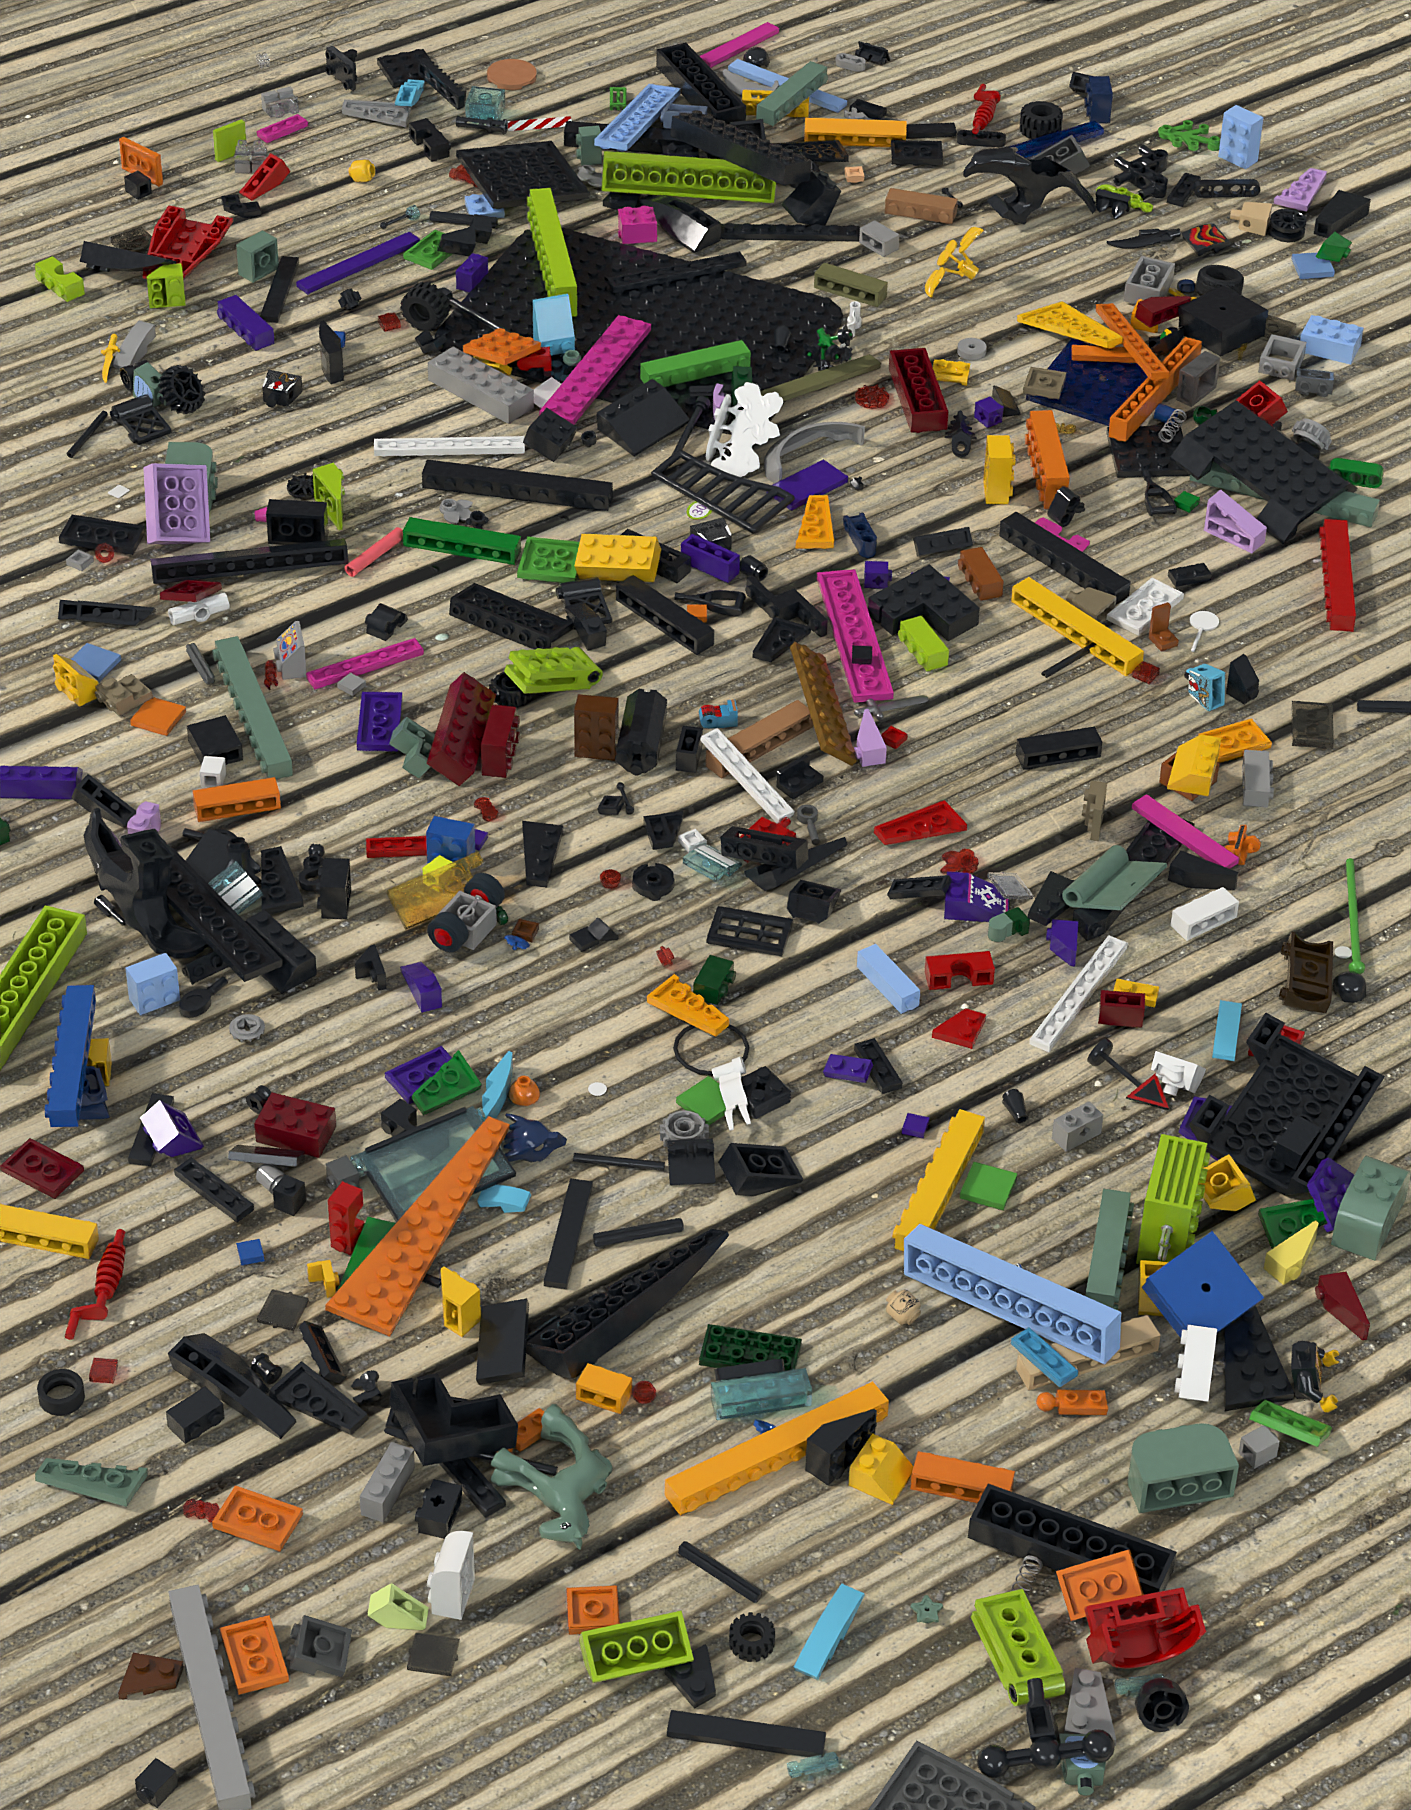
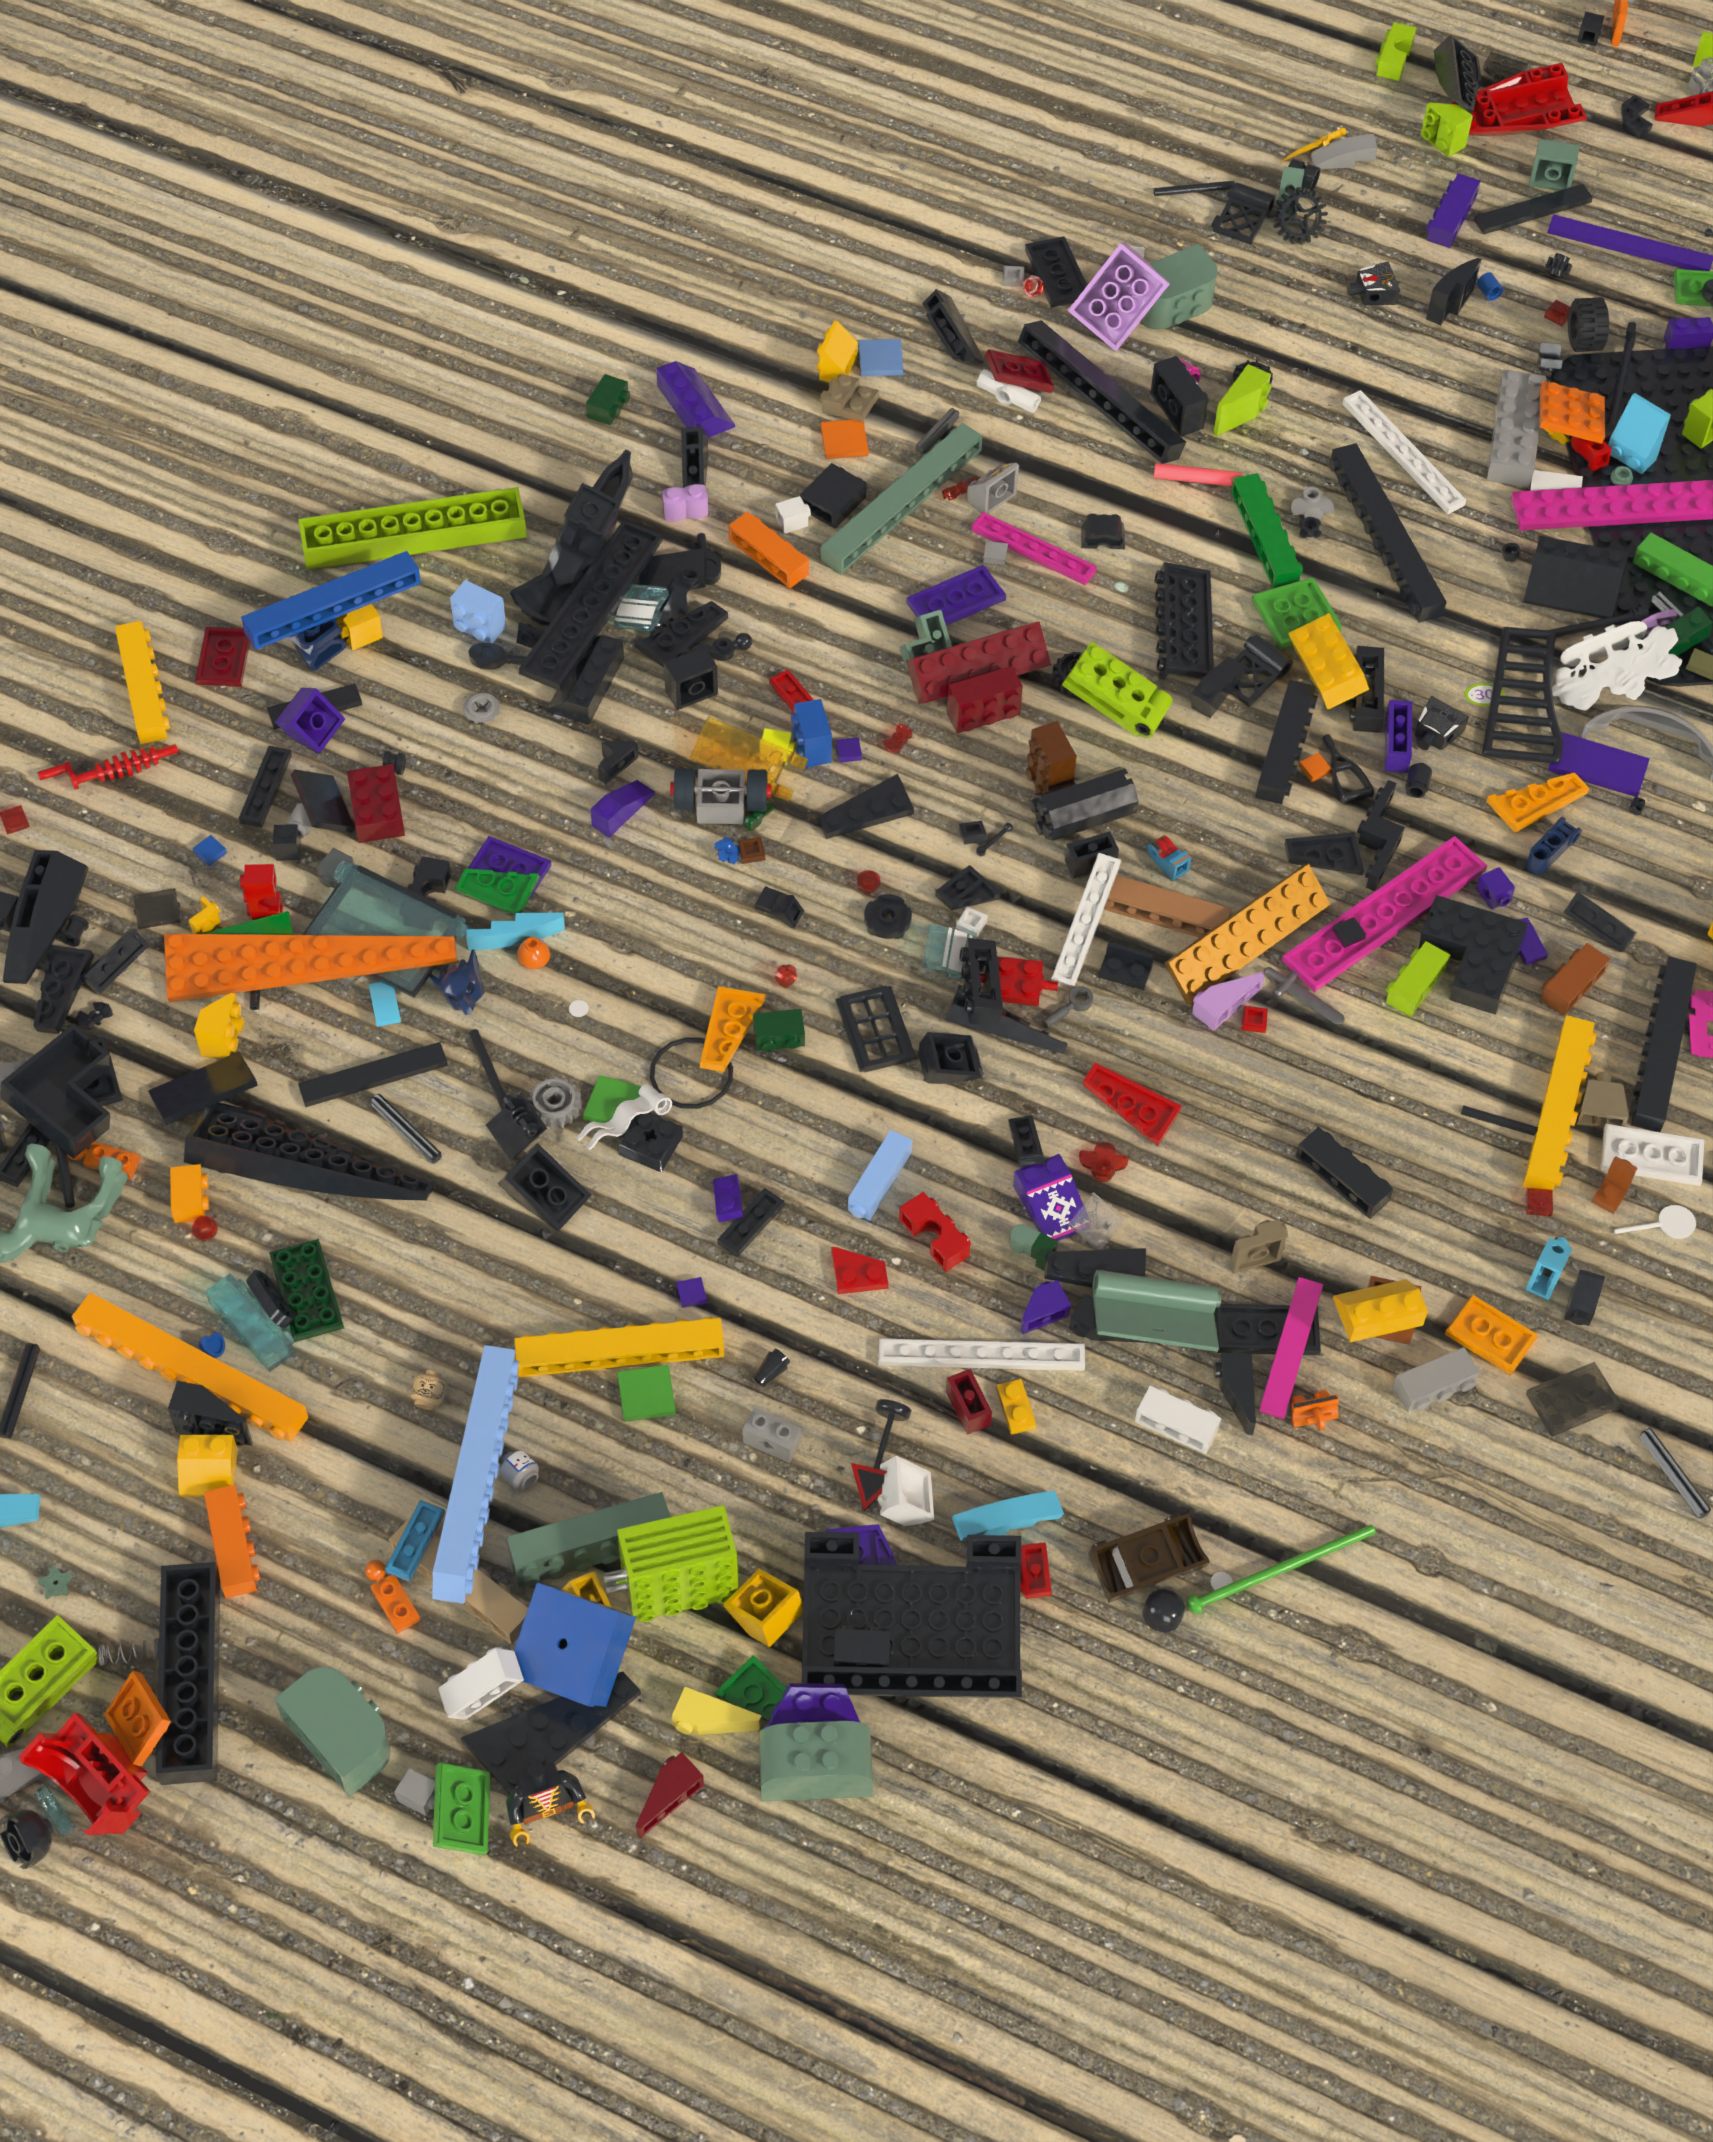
camera: 60 degrees right, 15 degrees up
black brick [523,408,578,462] -> none

